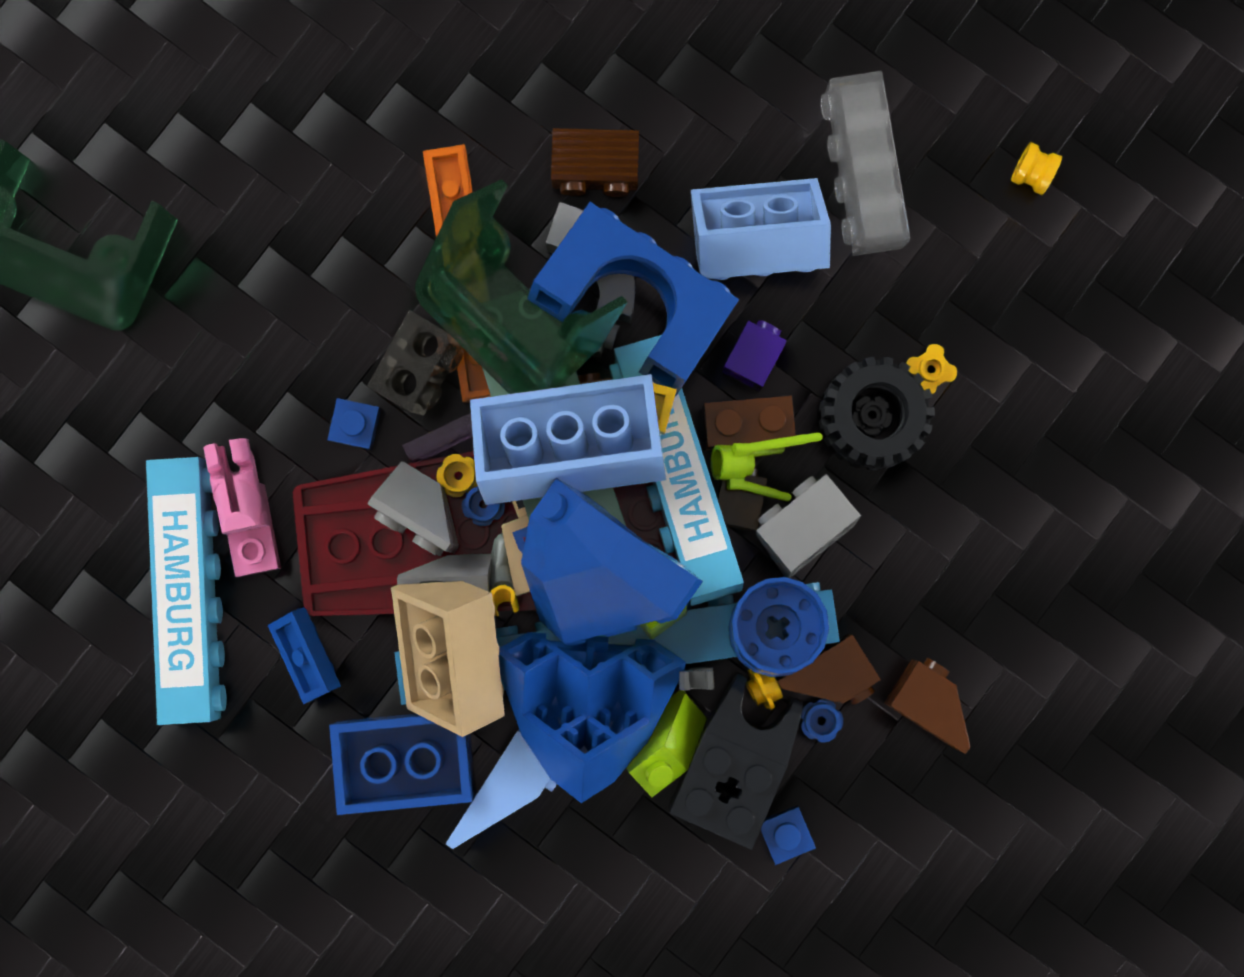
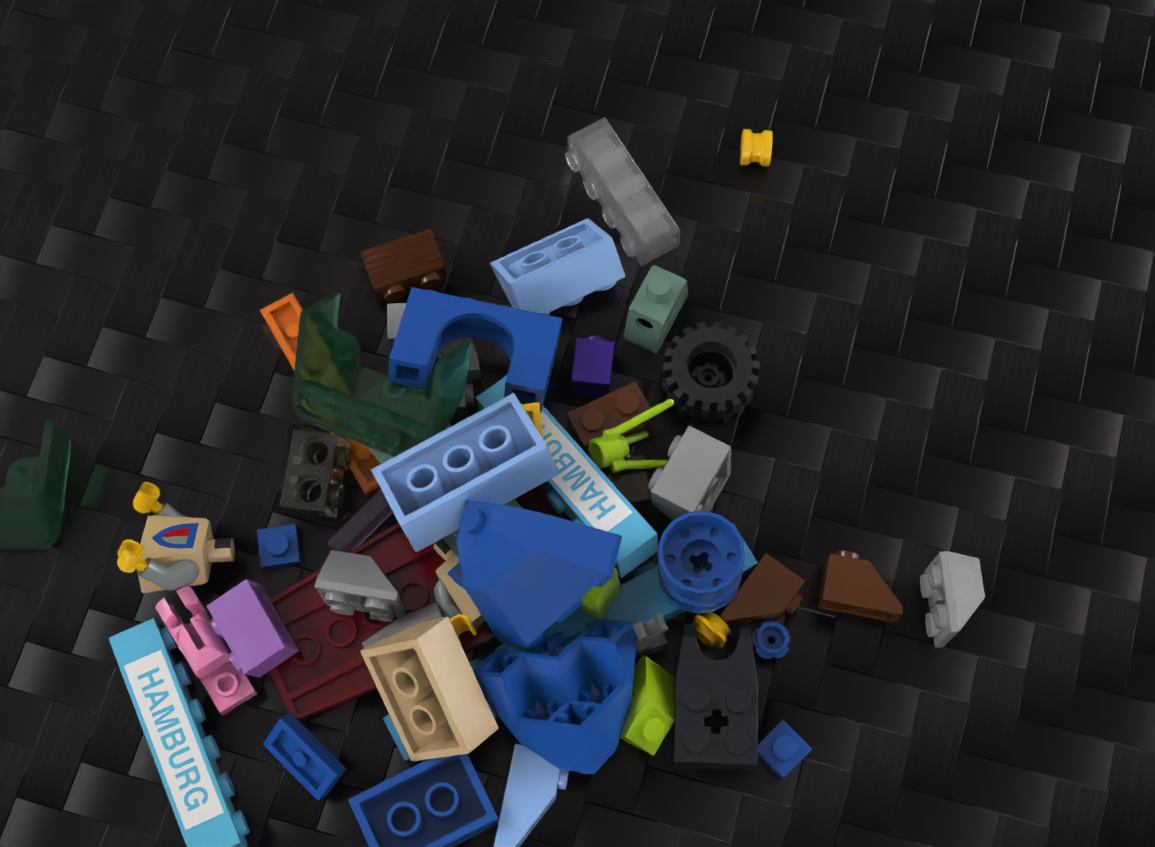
camera: 20 degrees left, 15 degrees down
yellow plate [436,454,478,497] -> none
blue plate [462,486,505,526] -> none
yellow plate [906,344,957,394] -> none
none -> torso [117,482,235,593]
none -> medium lavender brick [207,579,299,677]
none -> sand green torso [624,265,688,354]
none -> light grey slope [920,551,985,648]

